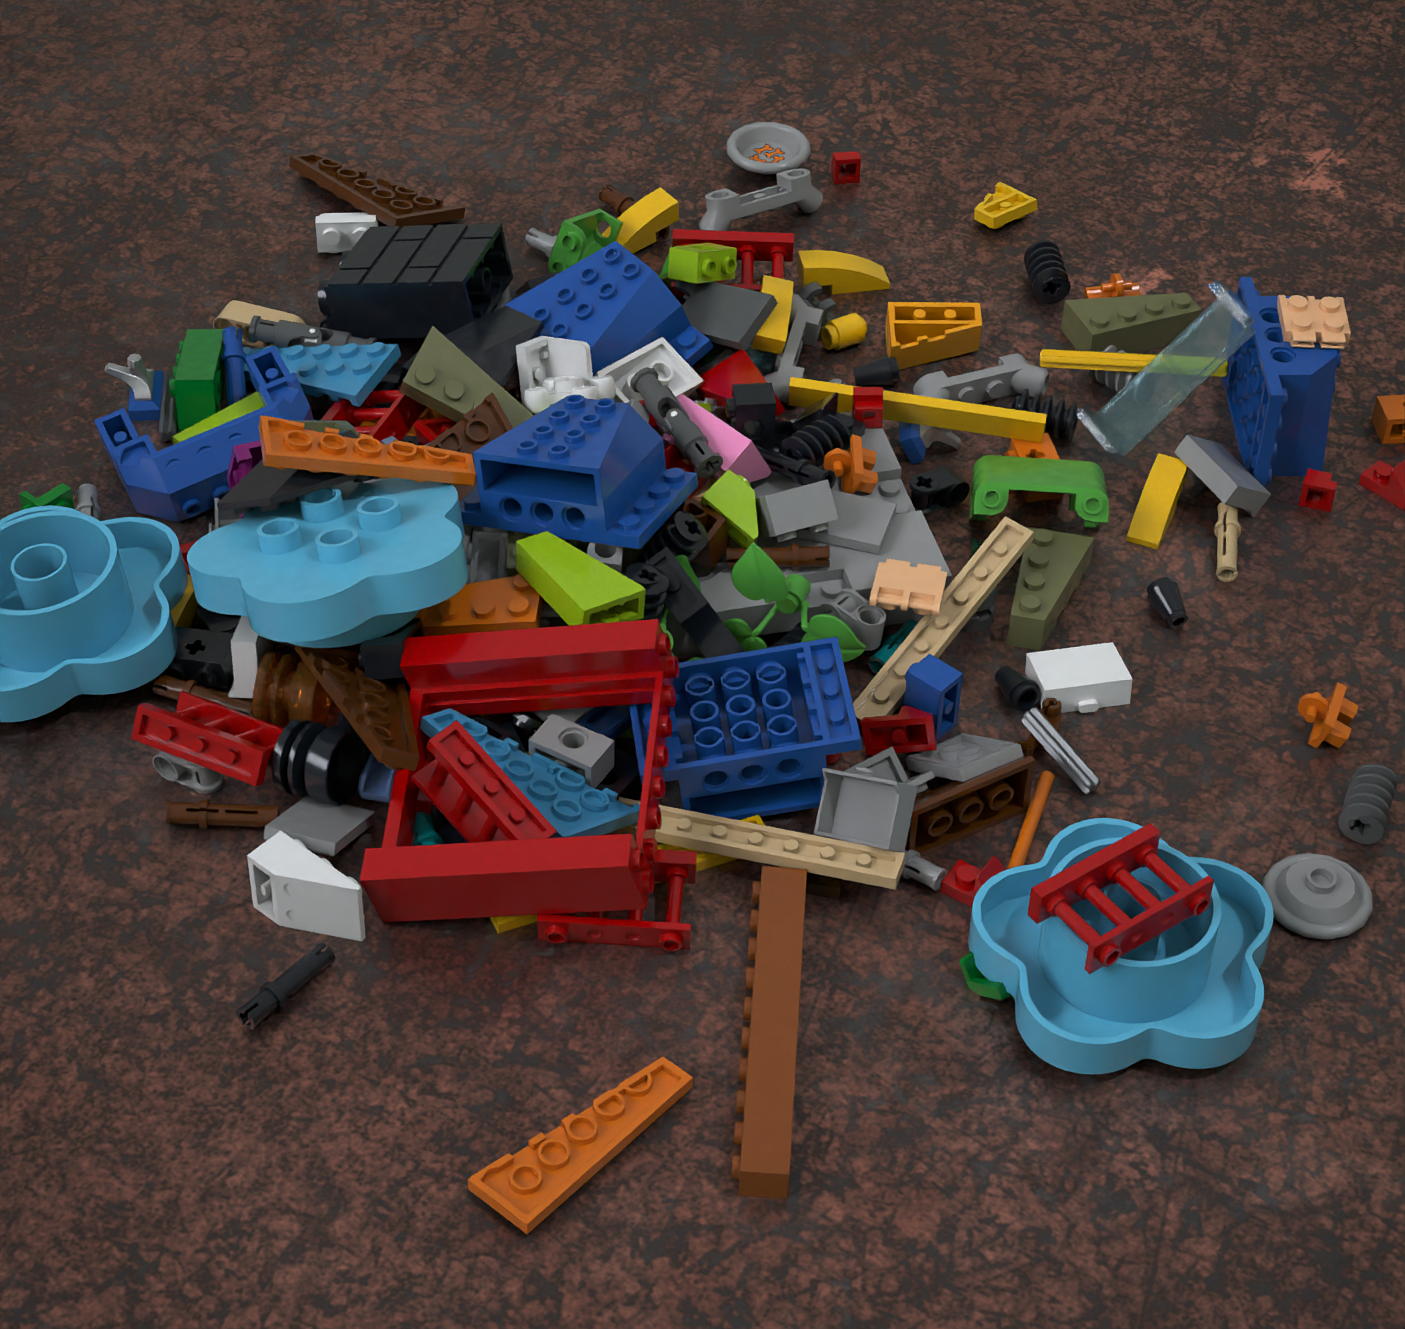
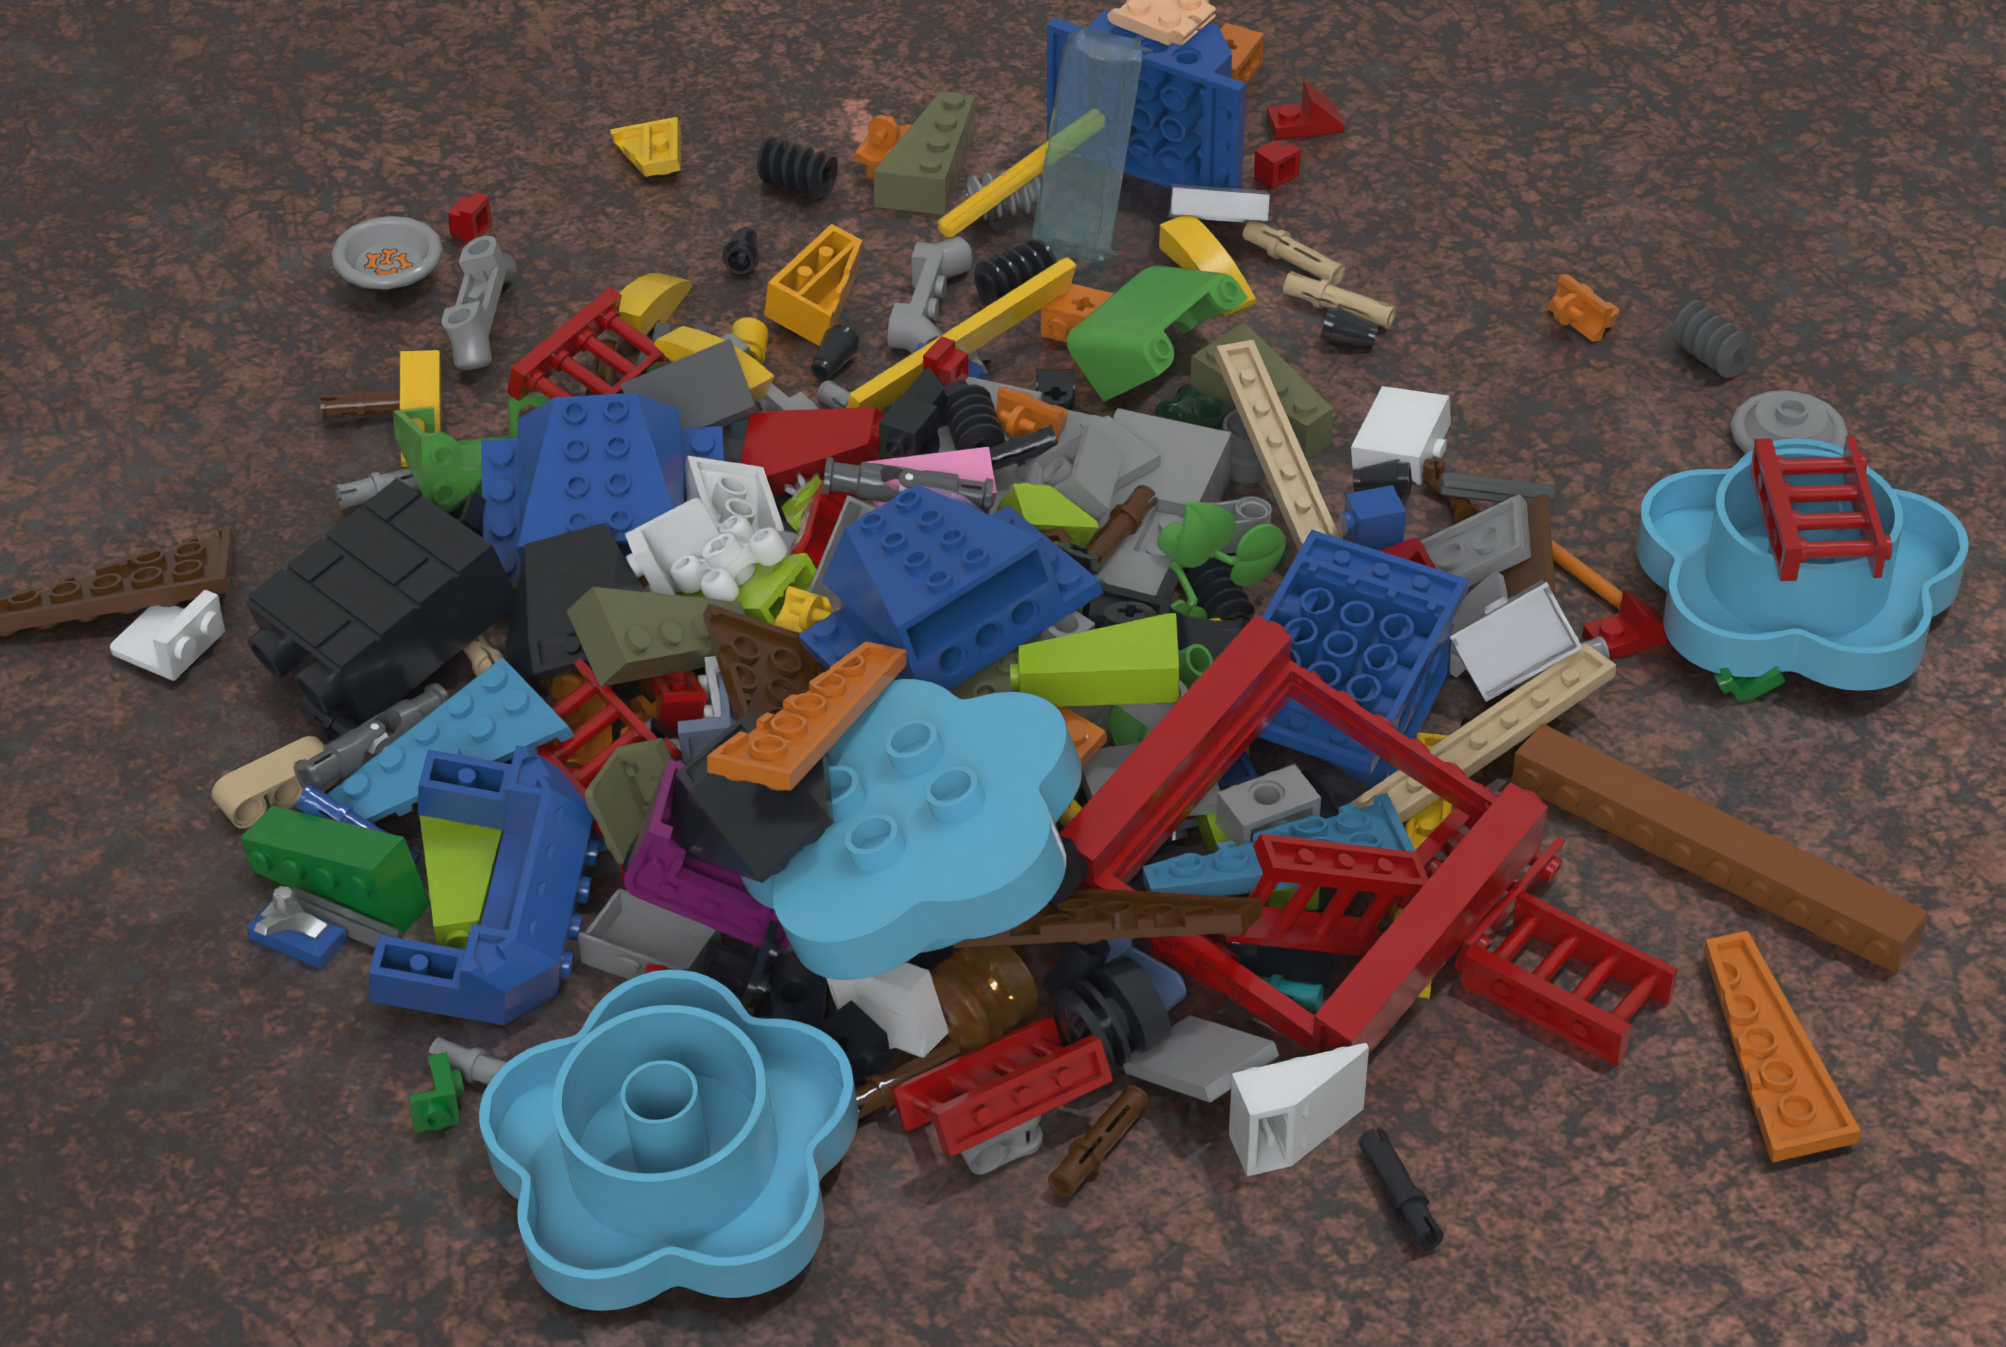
camera: 55 degrees left, 0 degrees up
lime brick [668,243,737,284] -> none
light nougat plate [869,558,947,616] -> none
none -> black cone [722,227,759,274]
none -> tan pin [1283,271,1396,329]
none -> red fence [1460,890,1678,1066]

